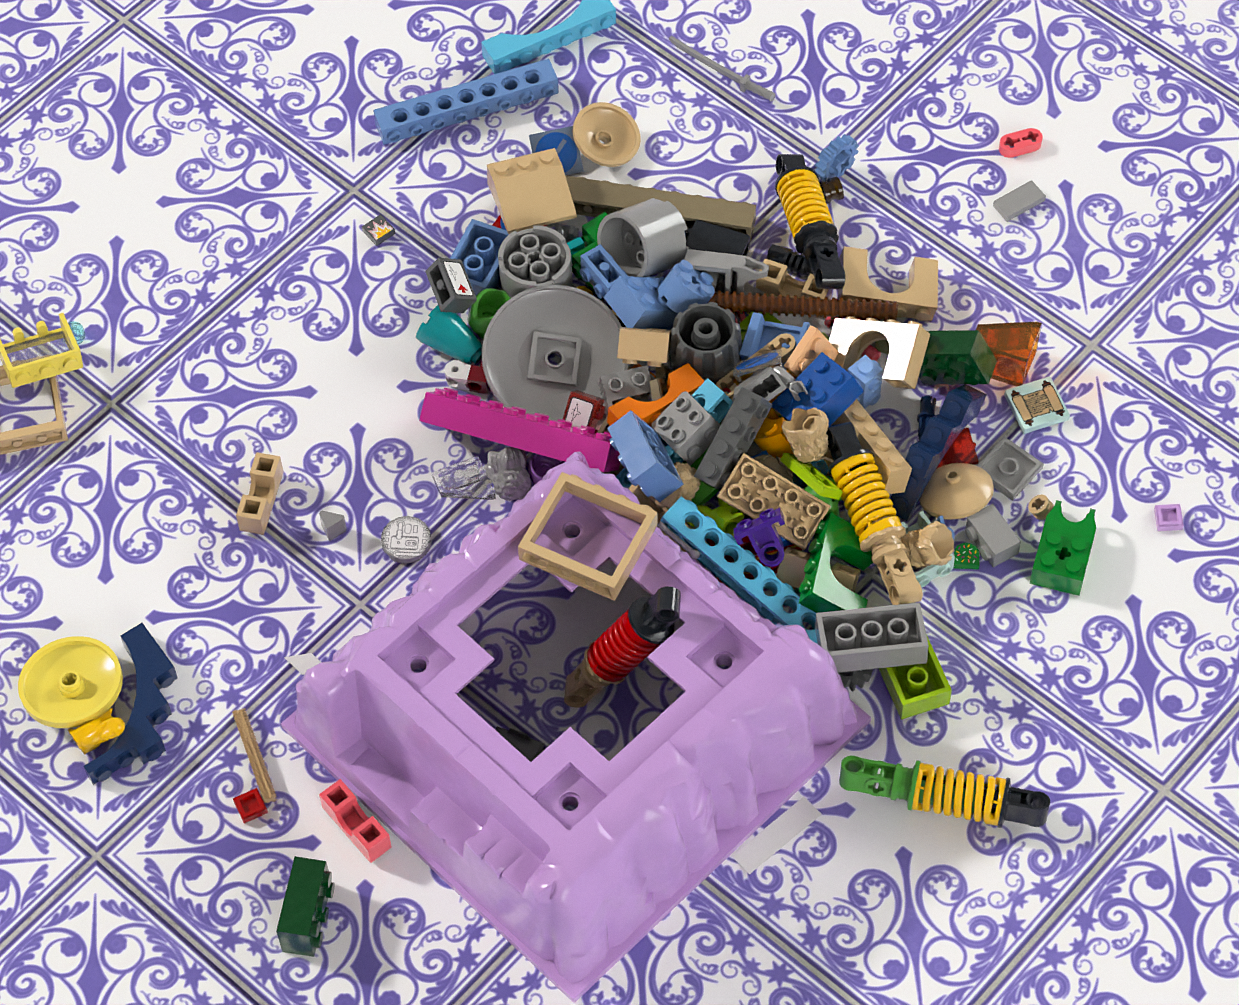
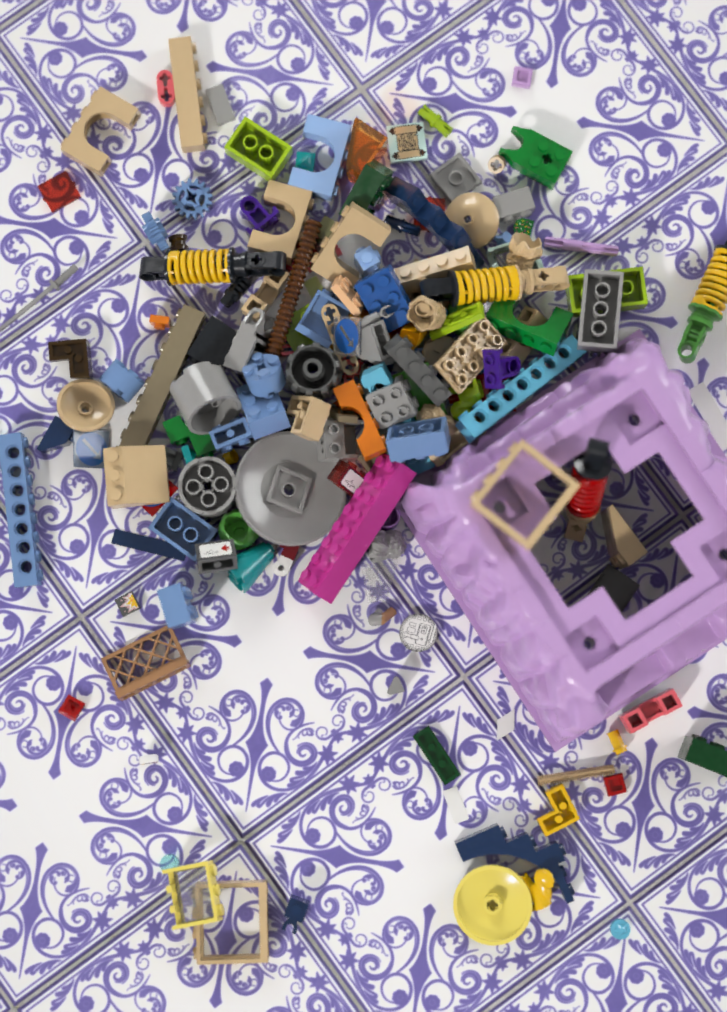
camera: 80 degrees left, 25 degrees up
tan arch [236,452,284,535] -> none
light grey hinge [657,521,700,559] -> none
none -> clear red piece [37,170,81,213]
none -> dark blue slope [37,416,73,453]
none -> dark brown panel [48,338,93,380]
none -> red tile [58,694,85,722]
none -> tan arch [61,86,141,177]
none -> medium blue brick [99,359,145,403]
none -> medium nougat fence [101,625,191,701]
none -> dark blue sticker [111,529,186,561]
none -> white tile [139,754,159,765]
none -> orange plate [149,314,171,330]
none -> medium blue brick [157,583,199,629]
none -> tan brick [168,36,208,153]
none -> medium blue gear [172,178,213,220]
none -> lime brick [224,116,293,181]
none -> dark purple pin [240,196,280,238]
none -> dark blue brick [282,894,310,934]
none -> light blue arch [288,114,354,202]
none -> teal tile [295,151,316,172]
none -> arm [368,607,397,626]
none -> dark green tile [413,725,461,785]
none -> lime pin [418,104,453,138]
none -> white sticker [443,786,469,824]
none -> yellow brick [536,783,580,837]
none -> lavender axle [544,237,619,256]
none -> tan slope [601,505,648,569]
none -> yellow pin [607,729,627,755]
none -> medium azure tile [610,919,630,940]

